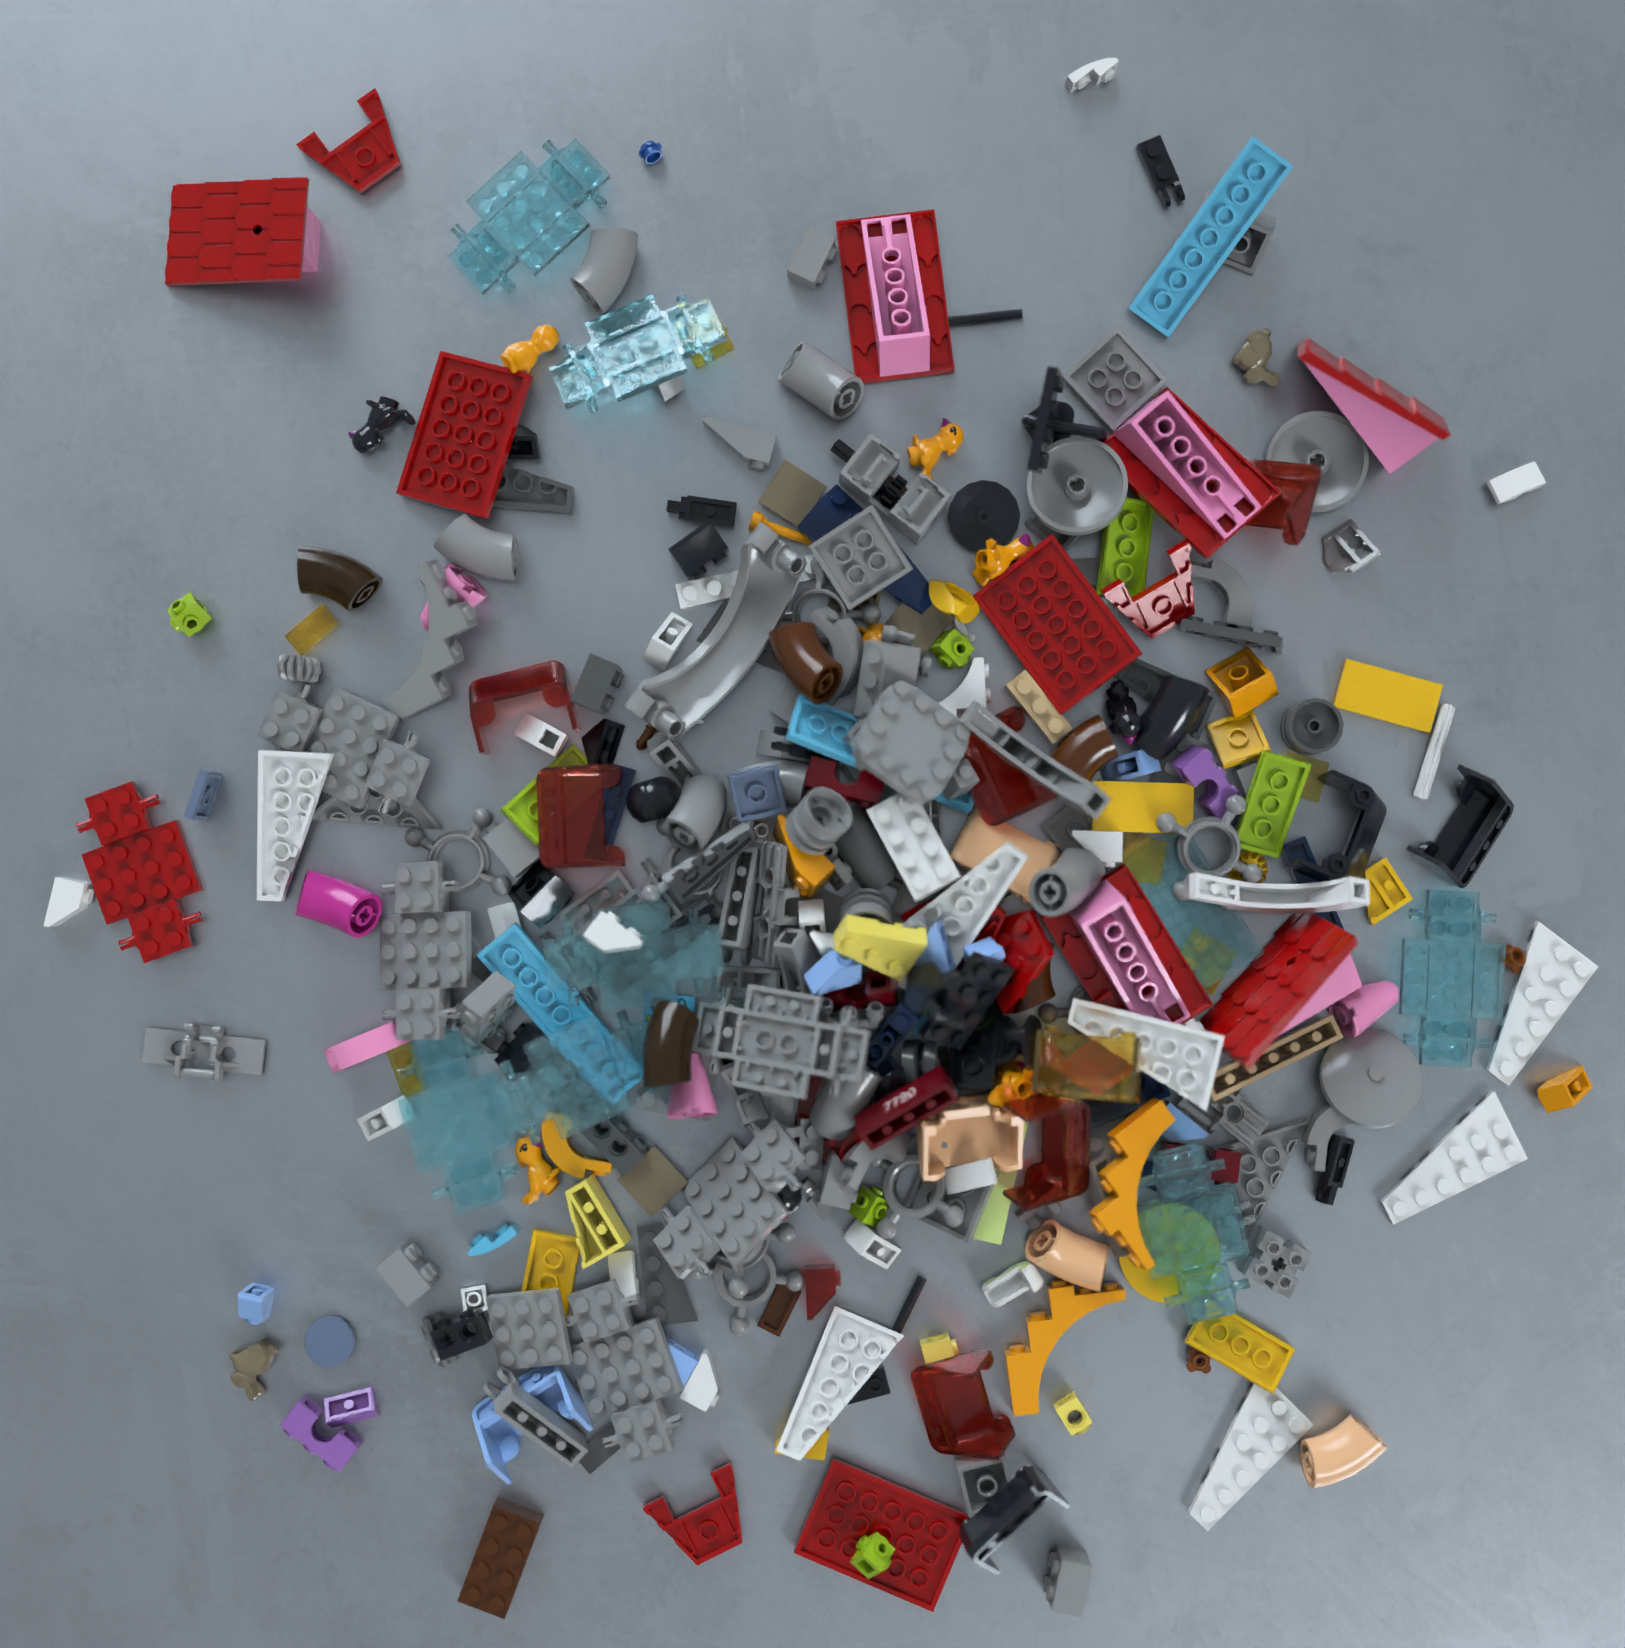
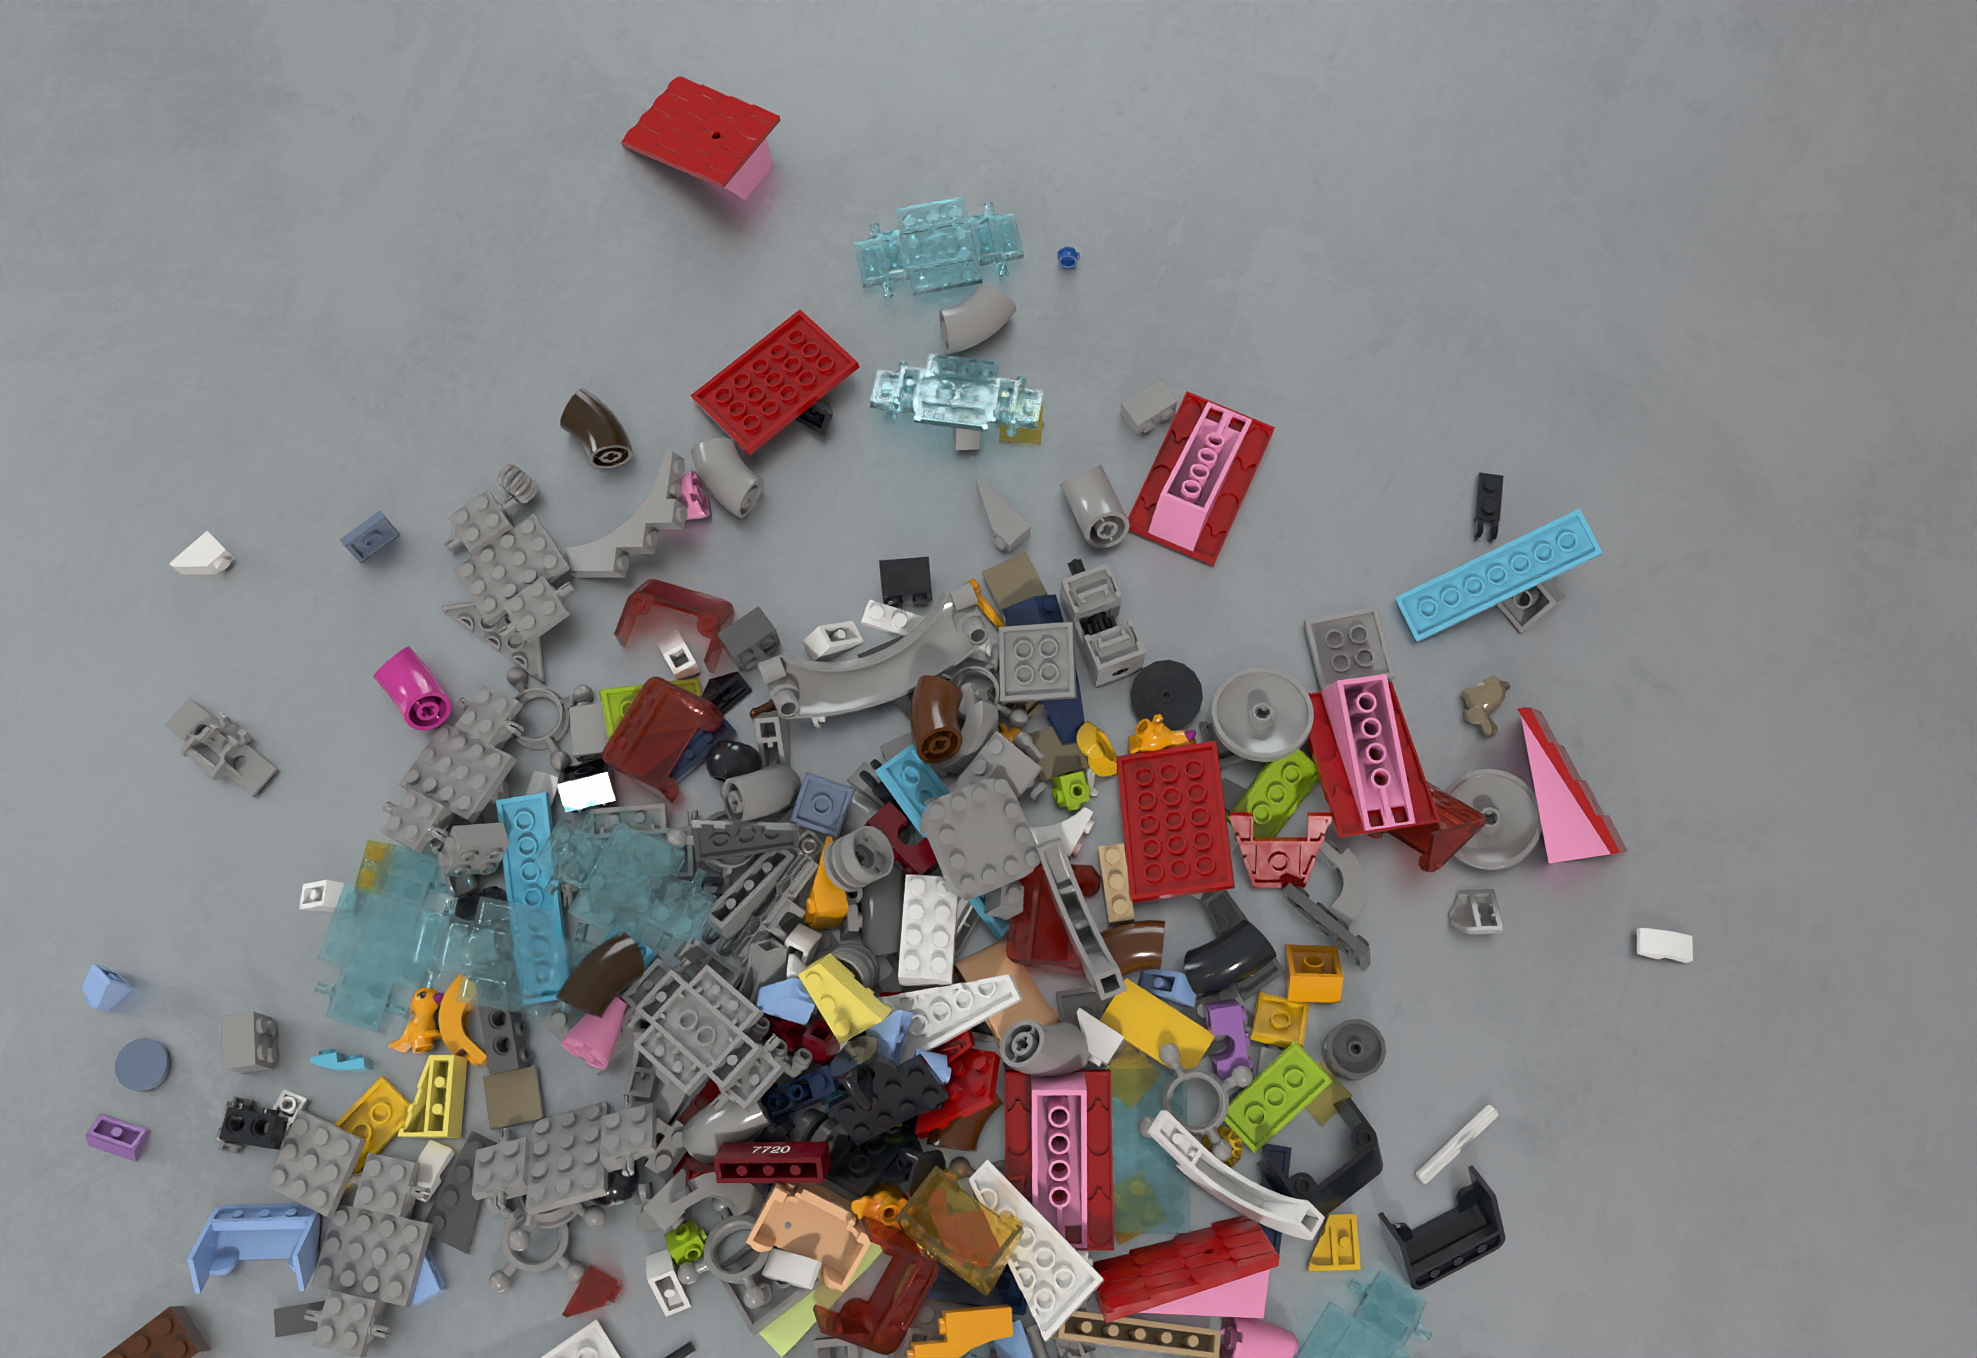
camera: 35 degrees right, 15 degrees down
red piece [76,781,203,963] -> none
lime brick [167,592,212,637] -> none
dark tan animal [229,1338,279,1401] -> none
white wing [257,750,334,902] -> none
medium lavender arch [280,1395,363,1472] -> none
clear yellow plate [285,604,340,656] -> none
red wing [296,88,401,193] -> none
bright pink arch [324,1021,412,1073] -> none
black animal [348,396,416,453] -> none
light grey hinge [483,1367,588,1469] -> none
dark grey wing [492,465,574,513] -> none
light orange animal [500,324,559,373] -> none
white slope [583,911,643,954] -> none
black hinge [666,495,737,529] -> none
white slope [679,1348,720,1412] -> none
reddish brown tile [757,1284,802,1337] -> none
light orange animal [907,418,964,481] -> none
black bar [948,309,1023,327] -> none
black plate [1021,366,1107,474] -> none
white slope [1065,57,1119,93] -> none
black animal [1105,680,1141,745] -> none
yellow tile [1333,659,1443,733] -> none

